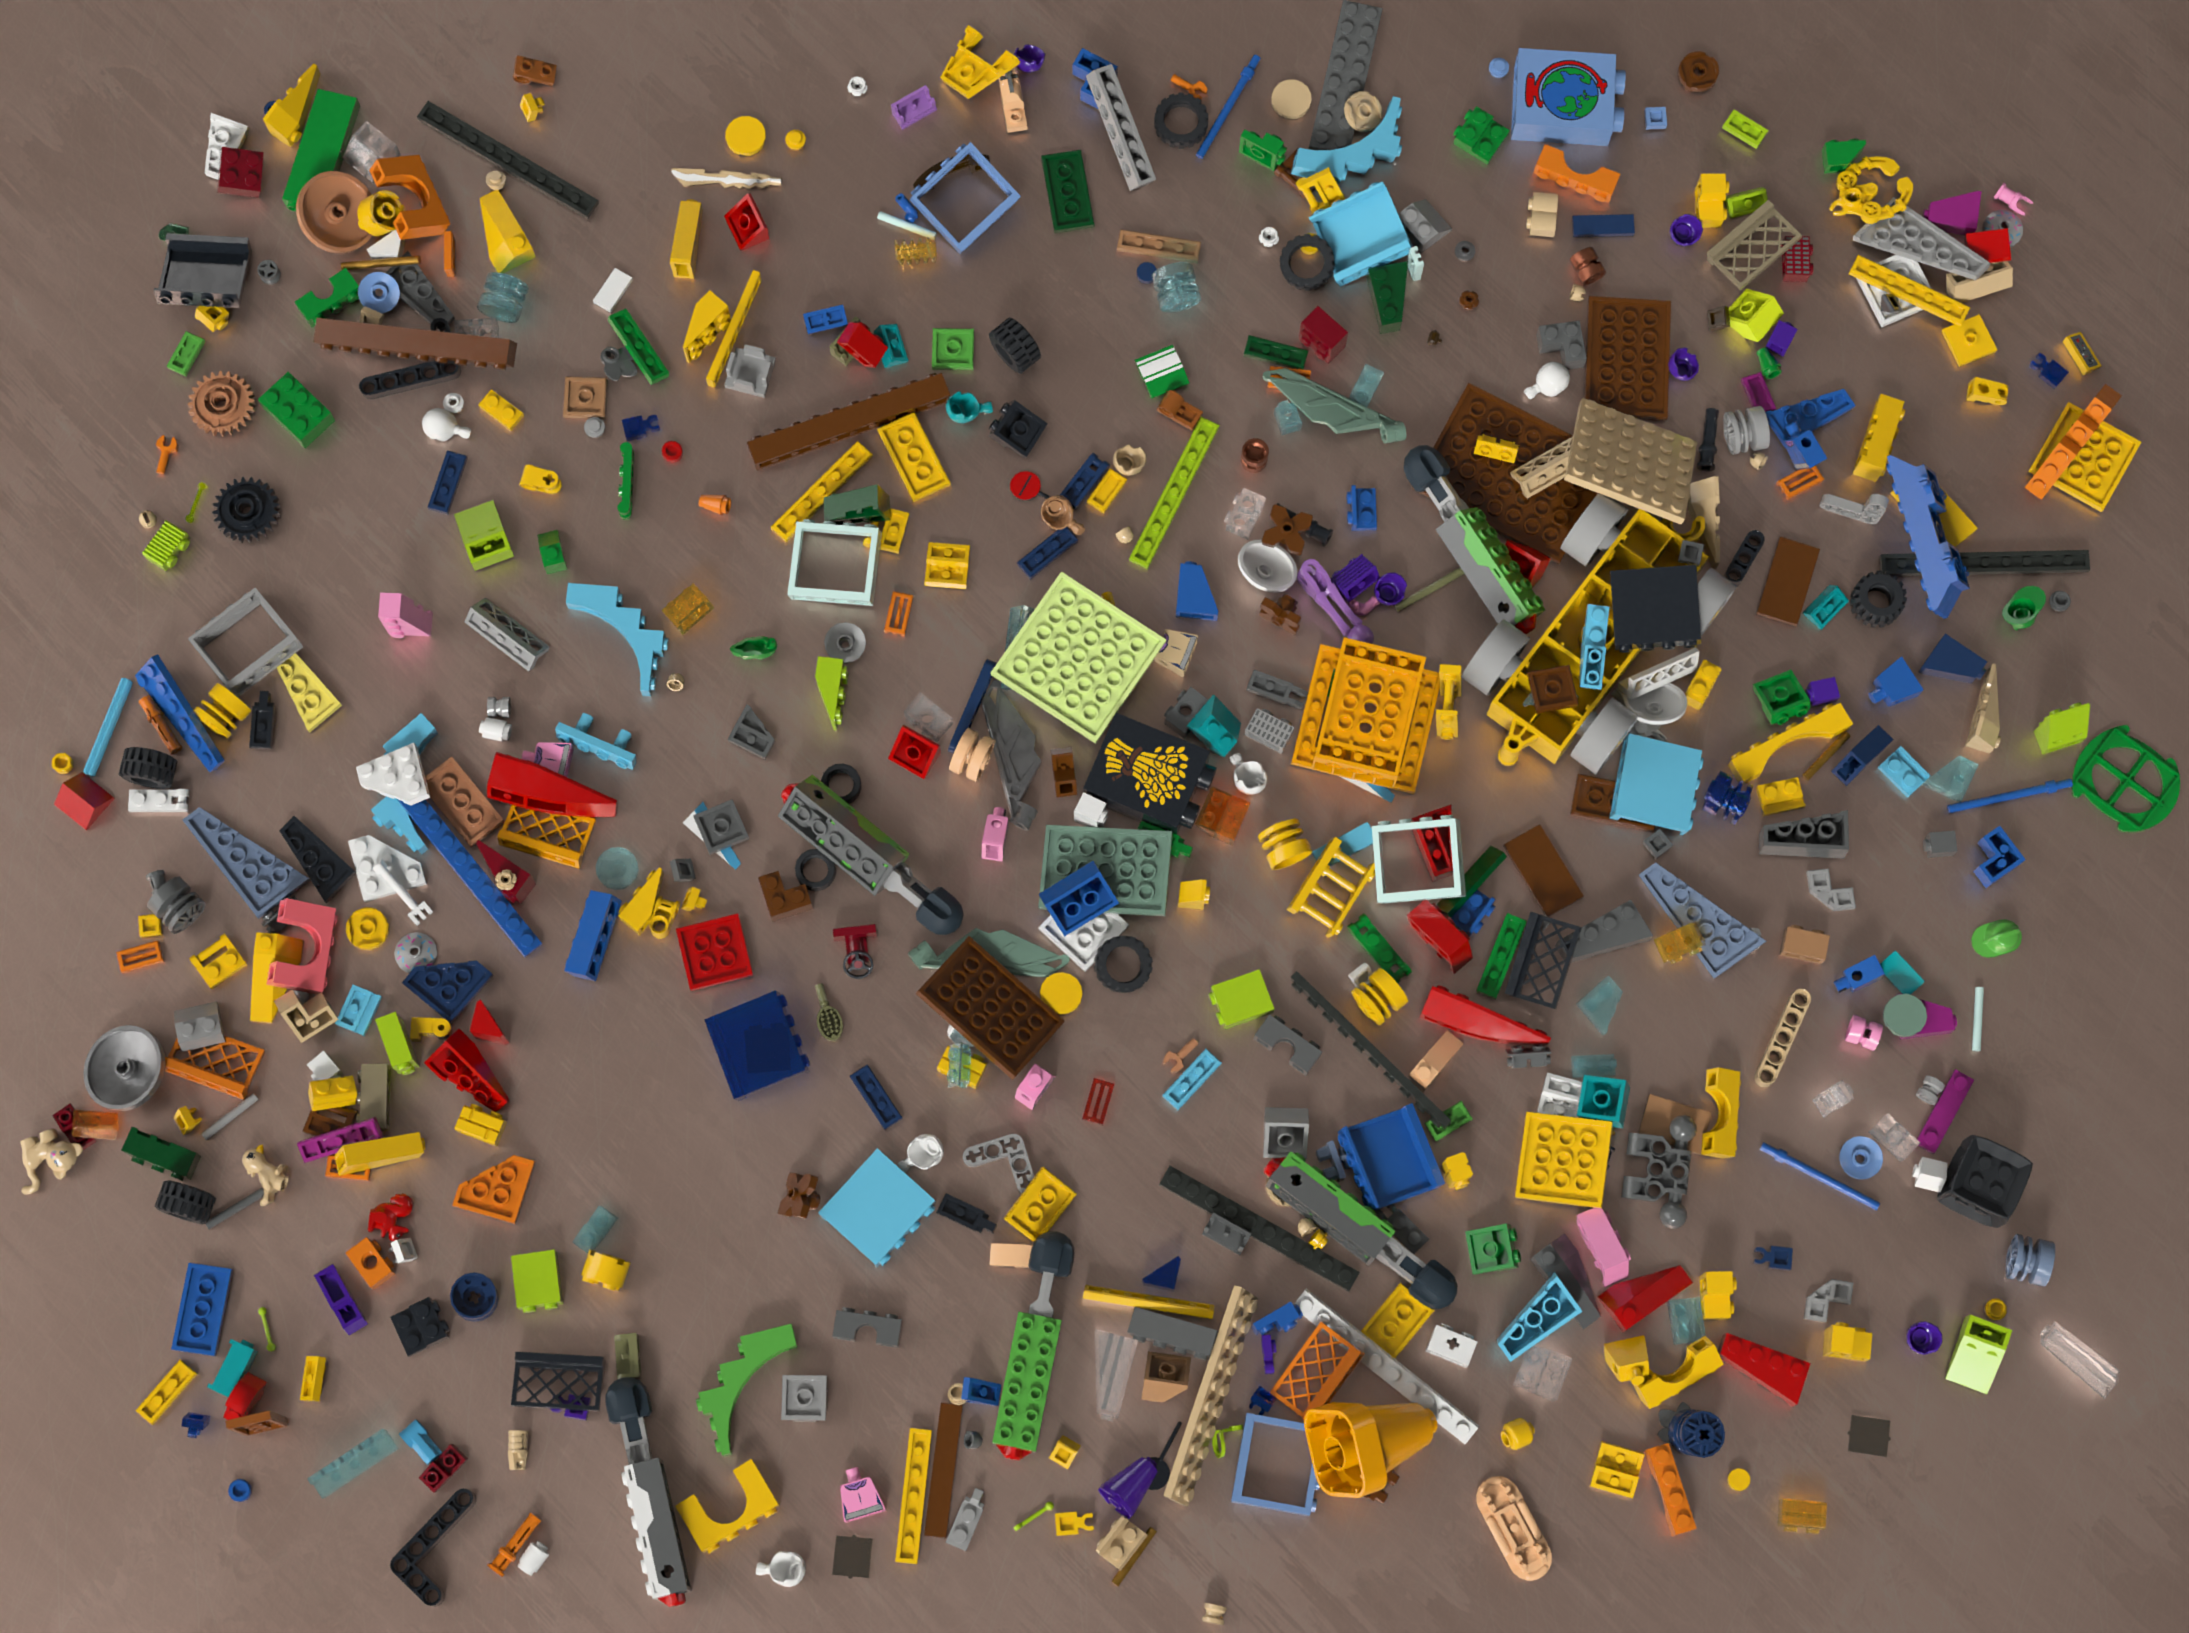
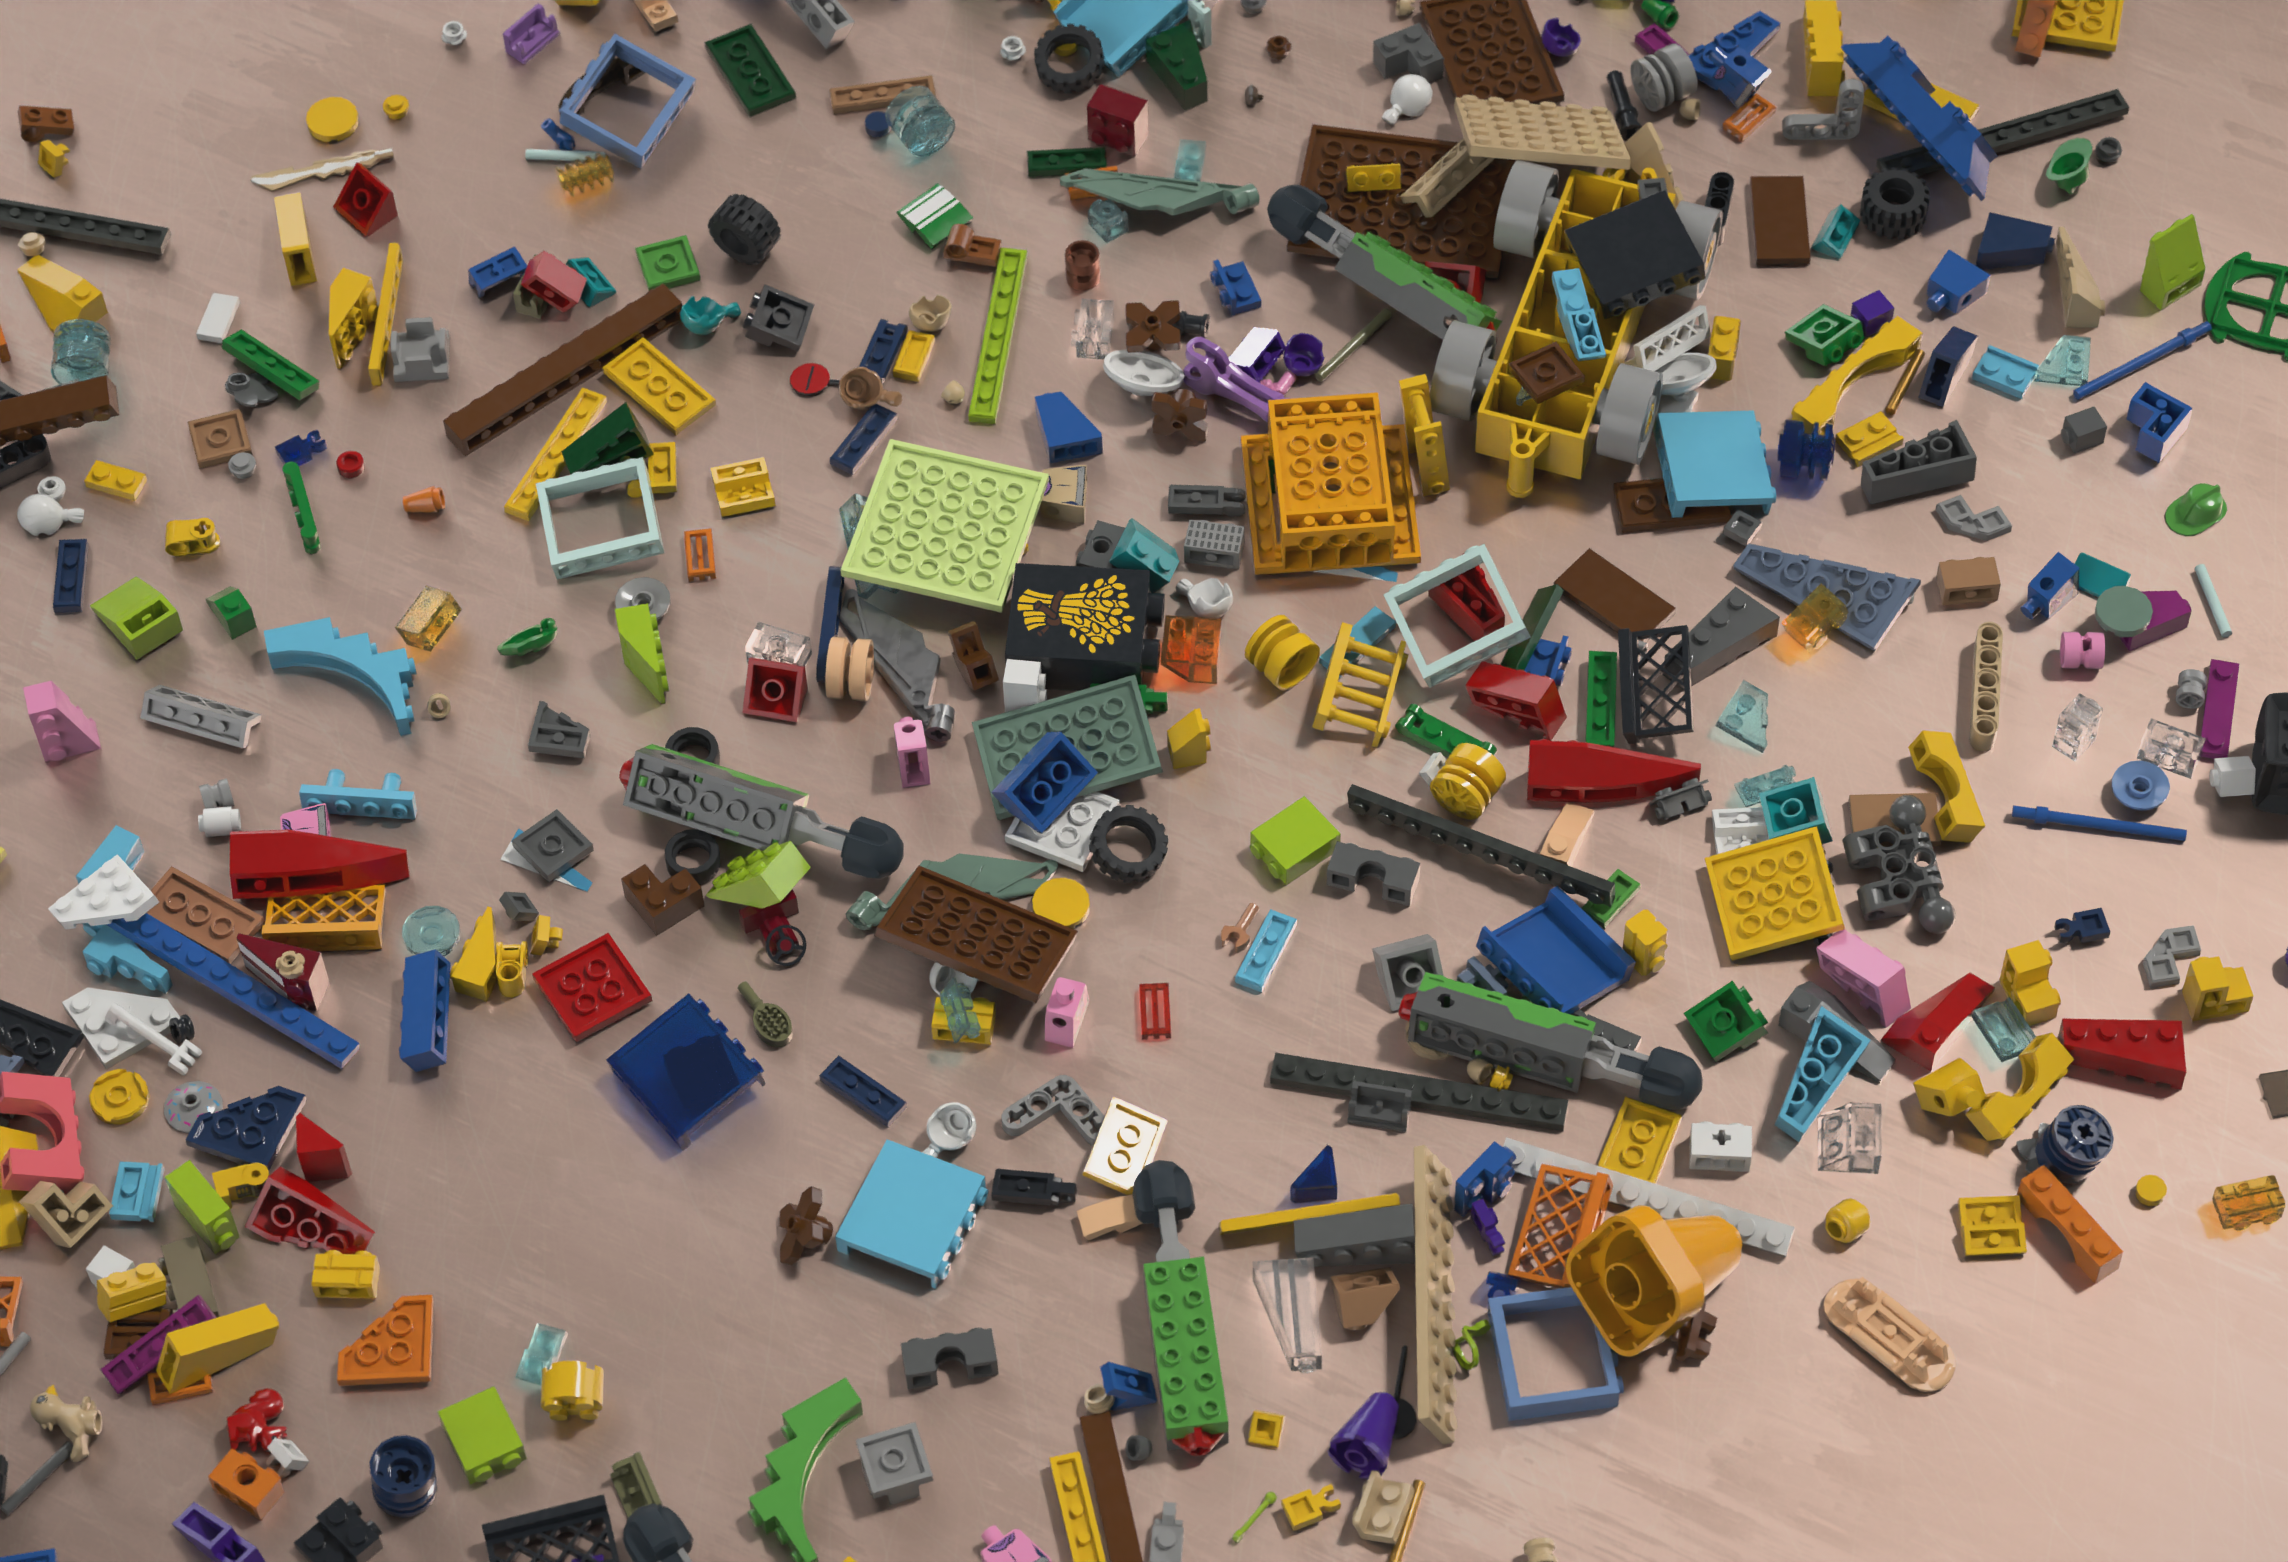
camera: 15 degrees left, 20 degrees down
none -> black bush [169,1014,195,1043]
none -> lime slope [706,840,811,908]

